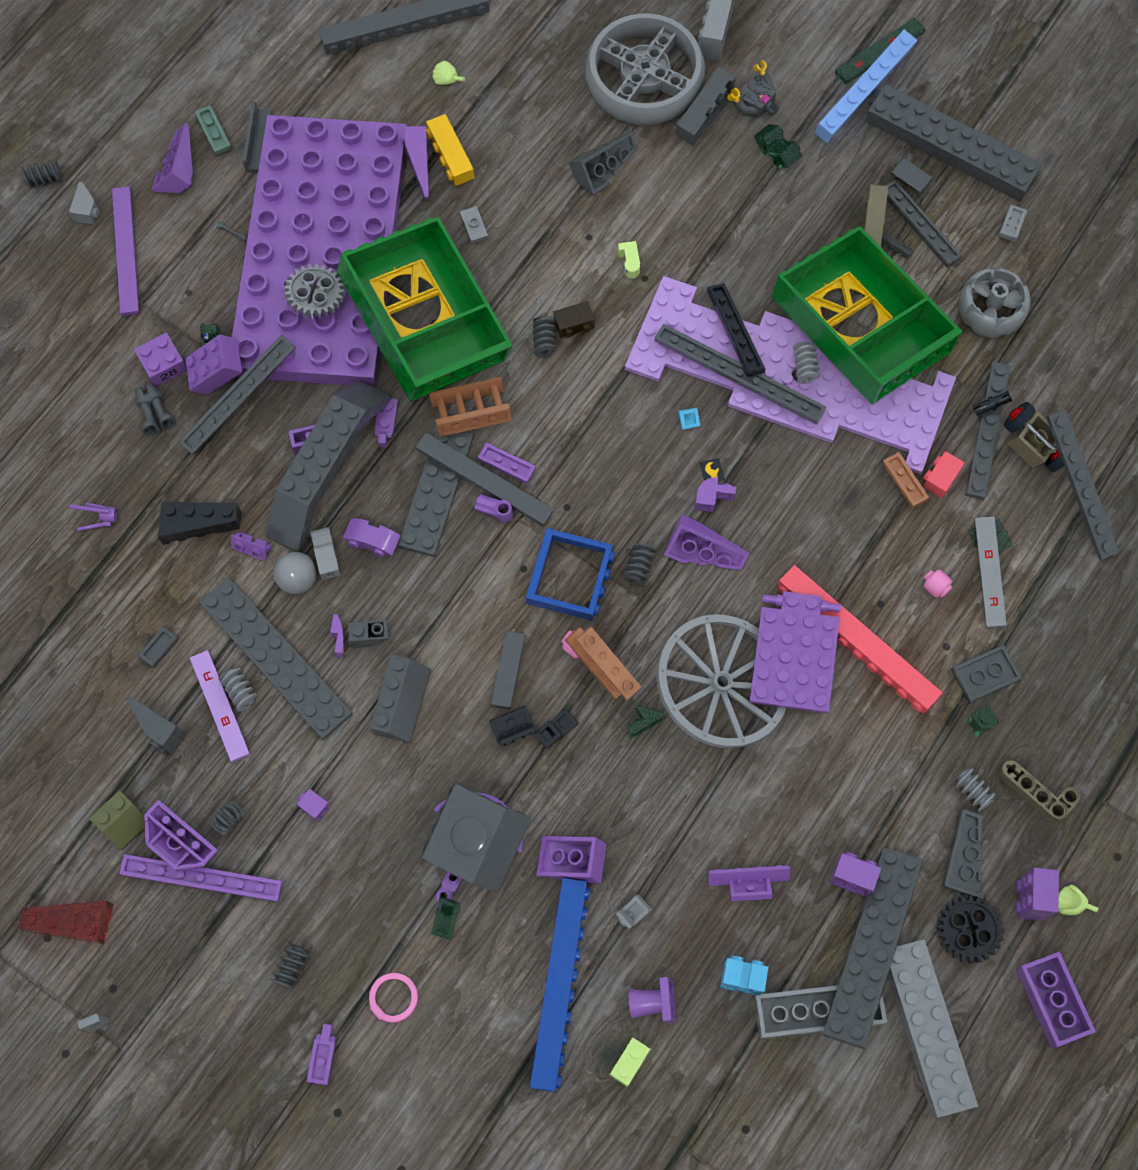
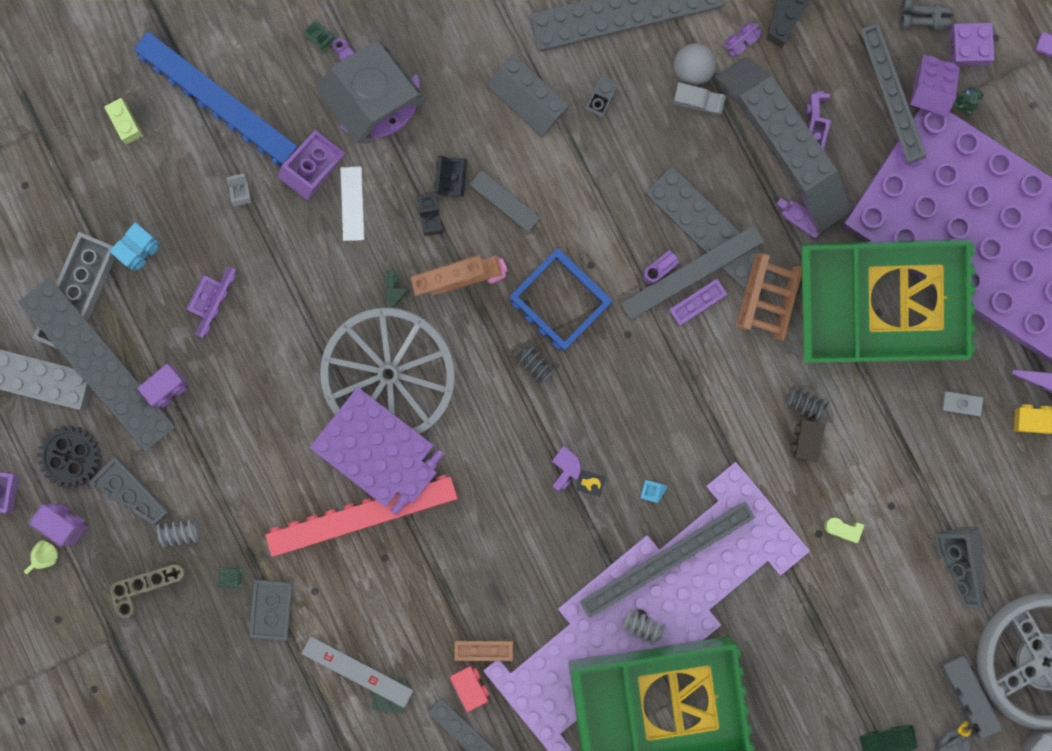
camera: 115 degrees right, 15 degrees up
light grey gear [284,263,345,319] -> none
medium lavender slope [330,614,346,658] -> none
medium lavender brick [342,518,401,557] -> none
medium lavender plant [629,977,677,1024] -> none
medium lavender wedge [664,514,749,570] -> none
black tile [707,283,766,377] -> none
bright pink head [923,570,953,598] -> none
none -> white sticker [341,167,364,241]
none -> medium lavender bracket [806,91,830,120]

